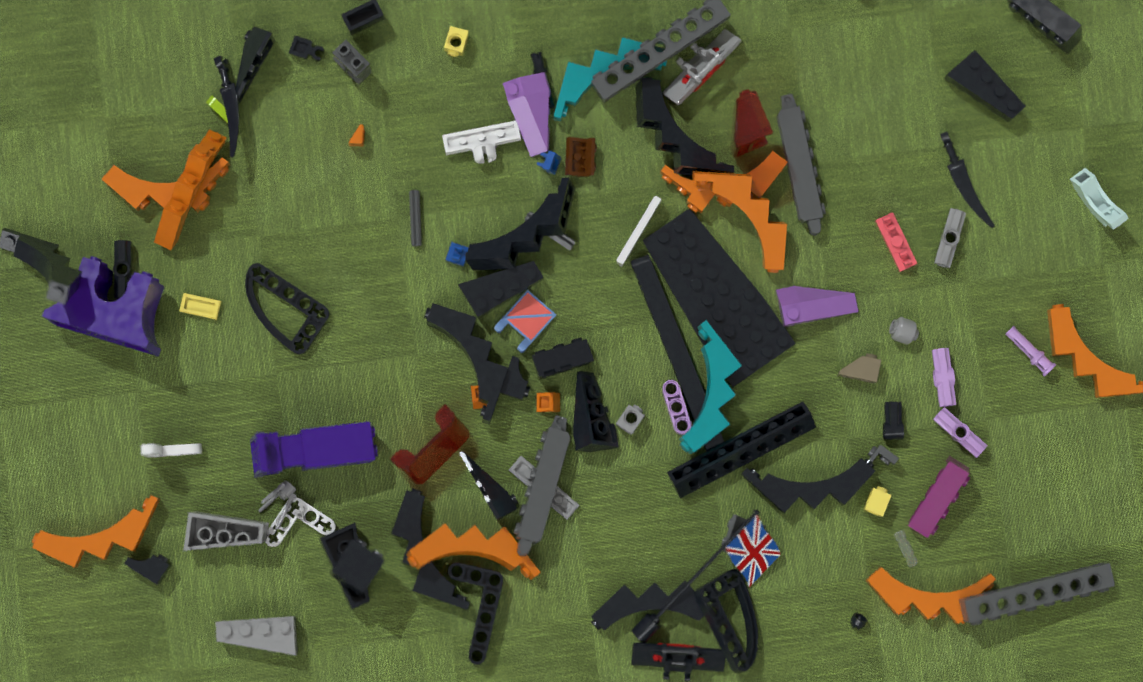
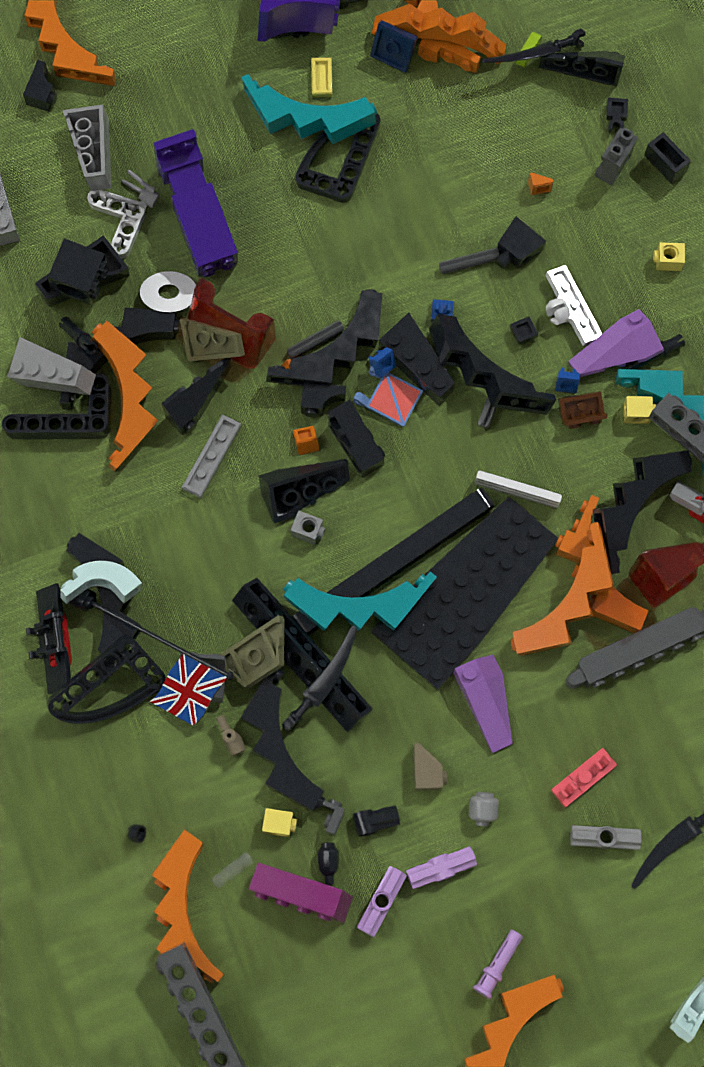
camera: 80 degrees right, 10 degrees down
white beam [141,444,202,457] -> none
dark grey hinge [514,415,570,557] -> none
lavender beam [662,380,691,435] -> none
none -> light grey wedge [7,337,96,395]
none -> black pin [59,316,98,354]
none -> light aqua arch [61,561,142,604]
none -> white sticker [140,271,197,312]
none -> olive wing [180,318,245,361]
none -> dark tan piece [216,715,246,757]
none -> olive wing [219,615,284,688]
none -> teal arch [241,74,377,144]
none -> black sword [282,626,357,731]
none -> dark grey axle [287,320,344,359]
none -> black plant [318,842,339,885]
none -> blue tile [368,347,396,378]
none -> dark blue plate [370,20,418,73]
none -> black torso [495,216,546,269]
none -> black plate [510,316,538,345]
none -> light yellow brick [624,396,656,424]

